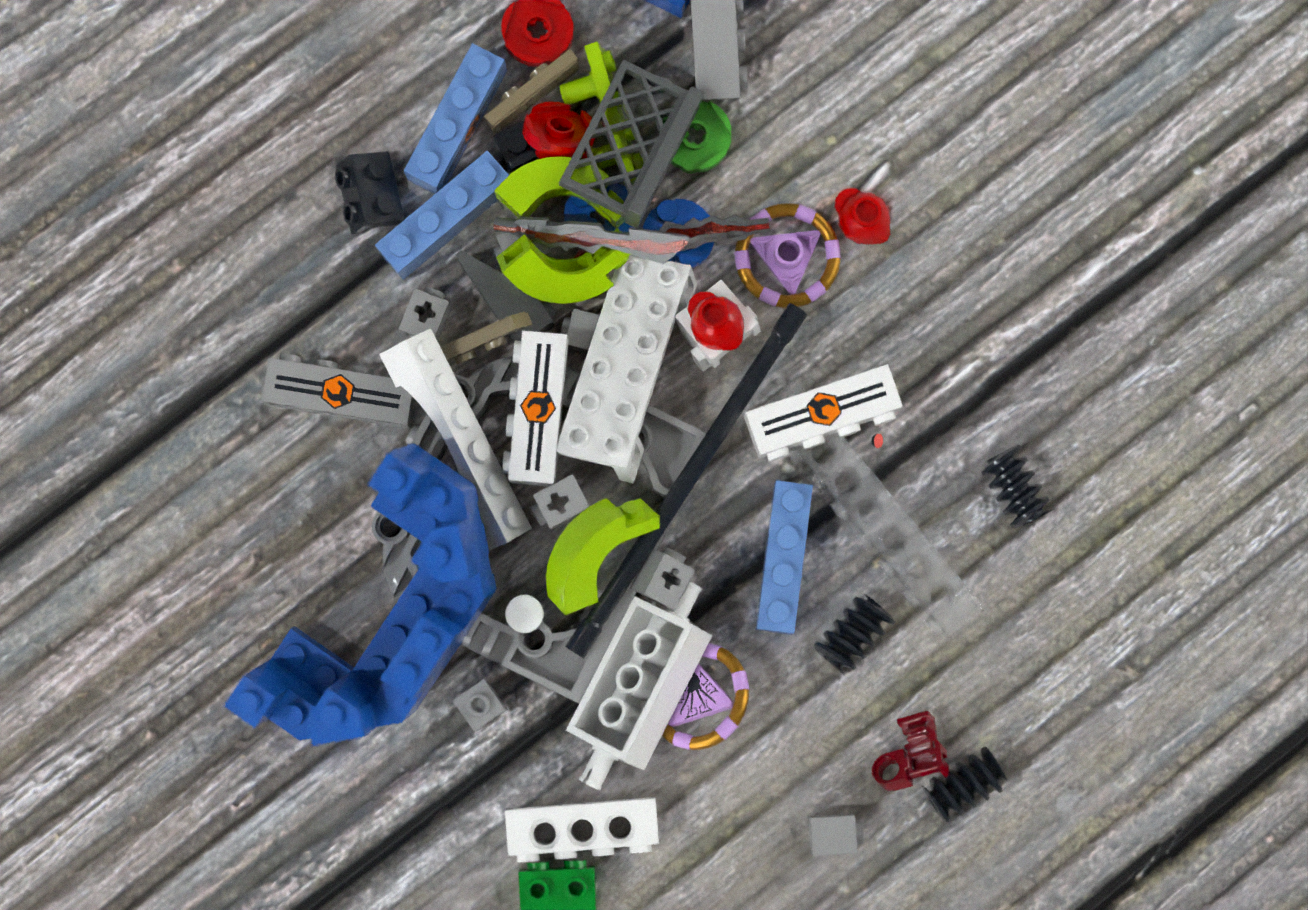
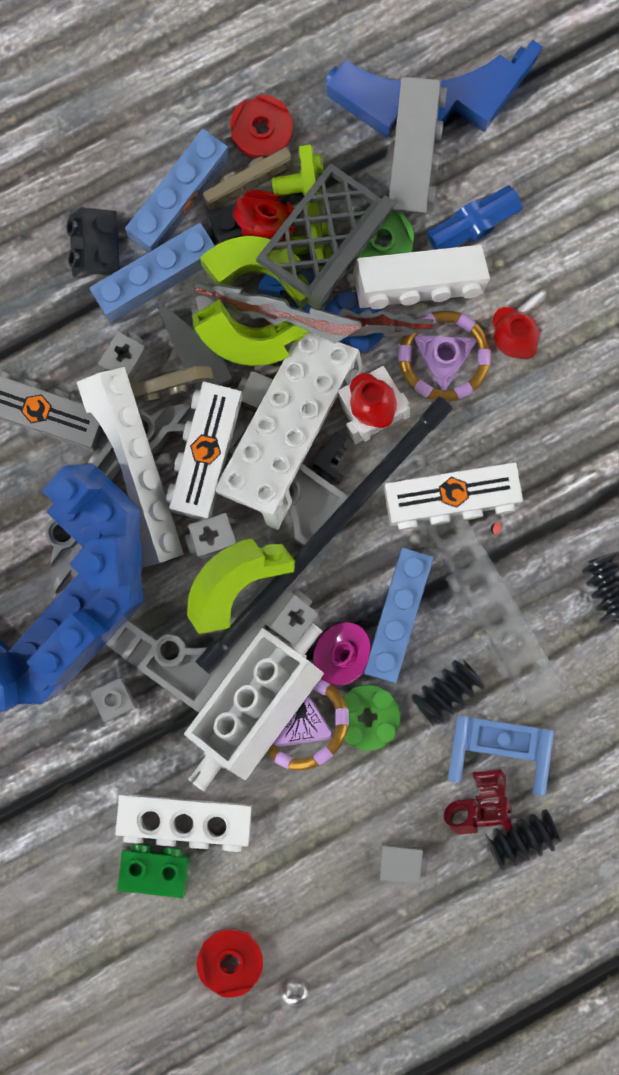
camera: 10 degrees right, 0 degrees up
white tile [506,595,544,633] -> none
none -> black bracket [313,431,348,485]
none -> dark pink dish [313,622,372,686]
none -> bright green plate [335,685,400,750]
none -> white brick [352,245,490,309]
none -> blue piece [427,185,523,250]
none -> medium blue plate [448,716,555,796]

